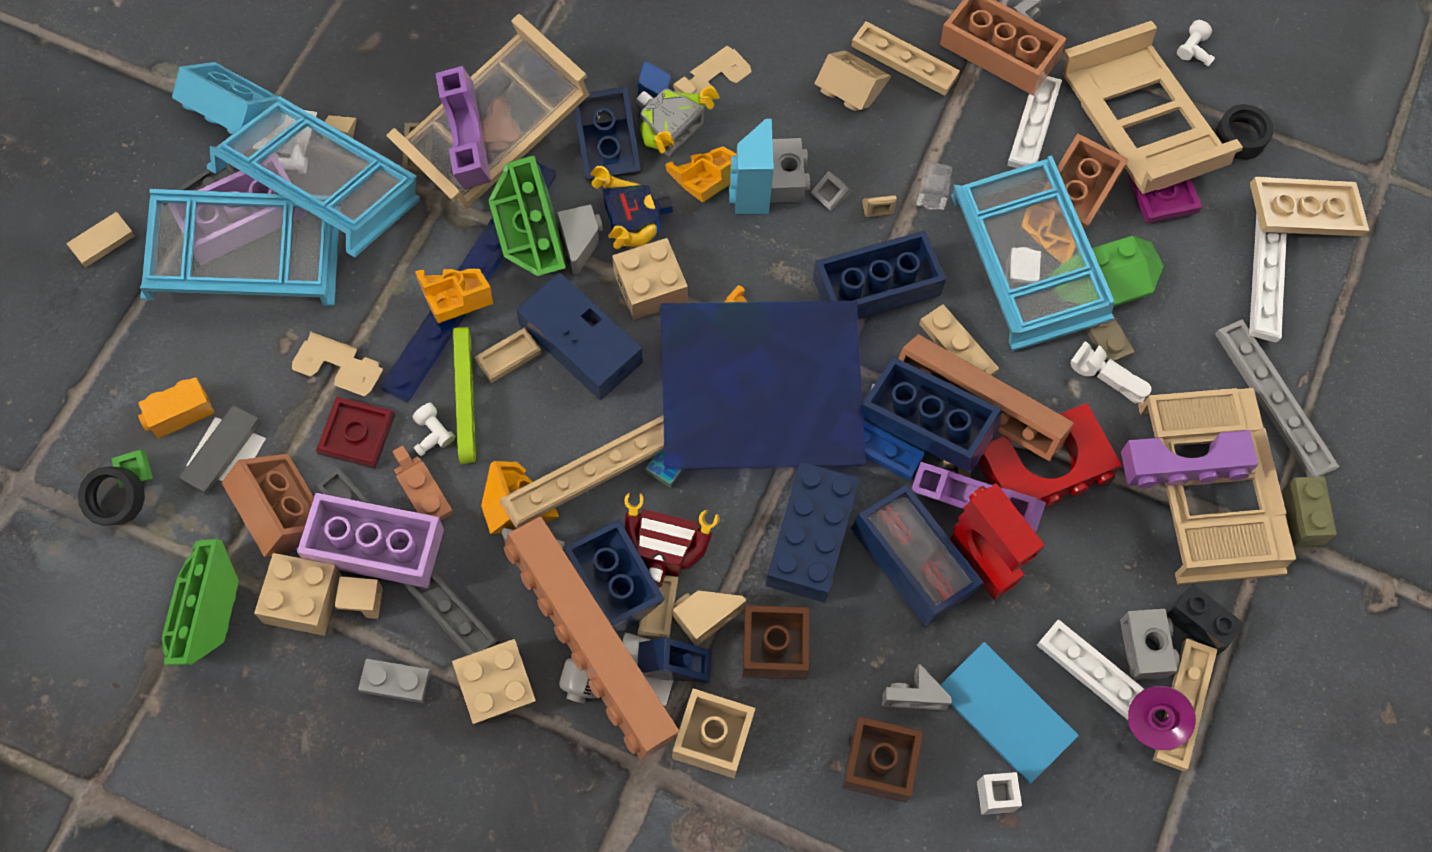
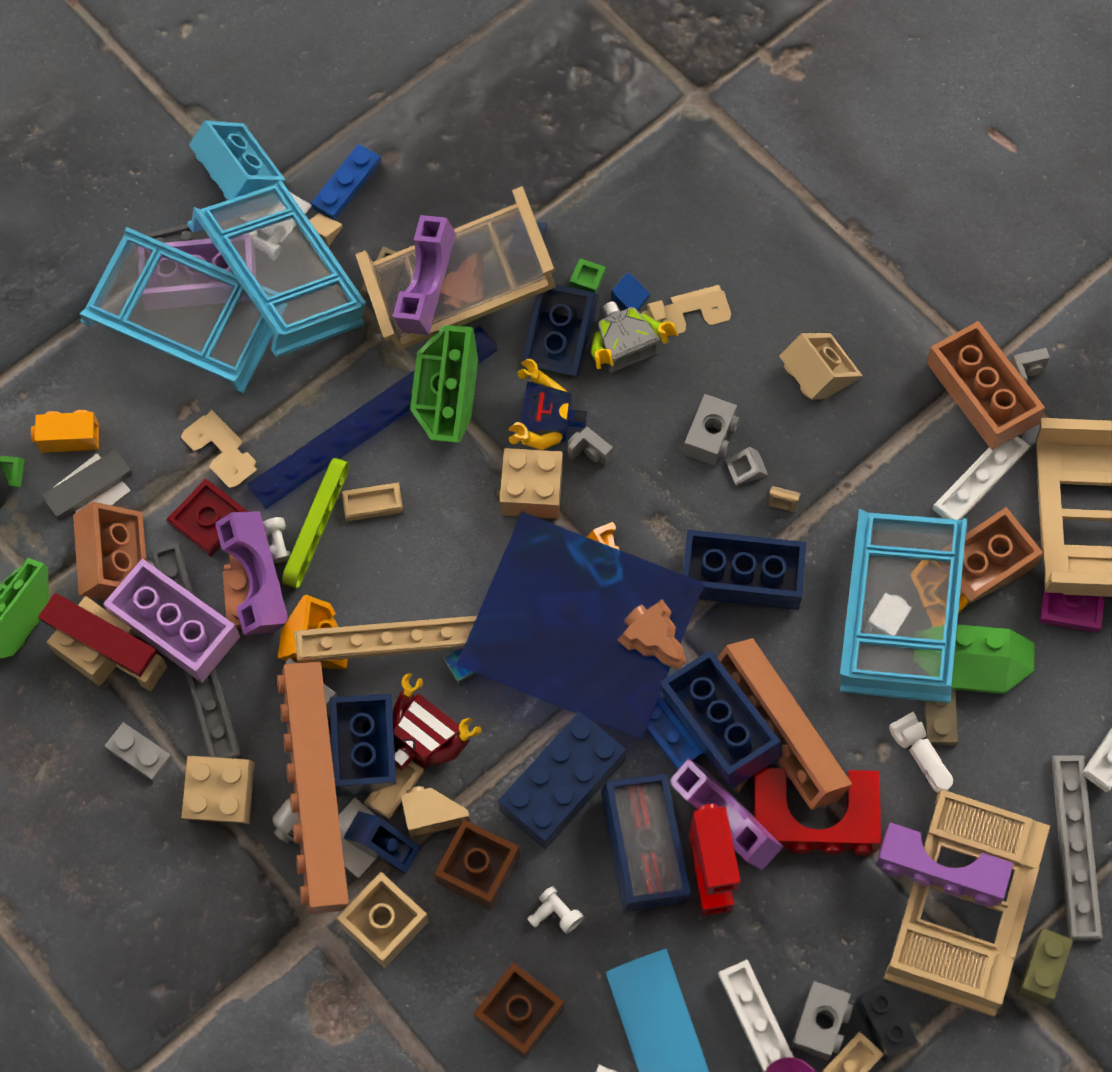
camera: 30 degrees right, 0 degrees up
tan tile [66,212,135,268] -> none
light orange slope [415,269,493,323] -> none
dark blue brick [516,272,643,401] -> none
light grey slope [558,204,603,275] -> none
light orange slope [665,146,737,202] -> none
medium azure slope [729,119,774,214] -> none
tan plate [851,21,960,96] -> none
light grey slope [882,664,951,710] -> none
clear brick [916,162,953,210] -> none
tan plate [919,304,999,376] -> none
none -> dark red tile [38,593,157,677]
none -> medium lavender arch [215,511,288,635]
none -> blue plate [311,144,381,220]
none -> white piece [527,886,584,934]
none -> light grey bracket [567,427,613,467]
none -> bright green plate [570,258,606,293]
none -> nougat rock [617,600,687,670]

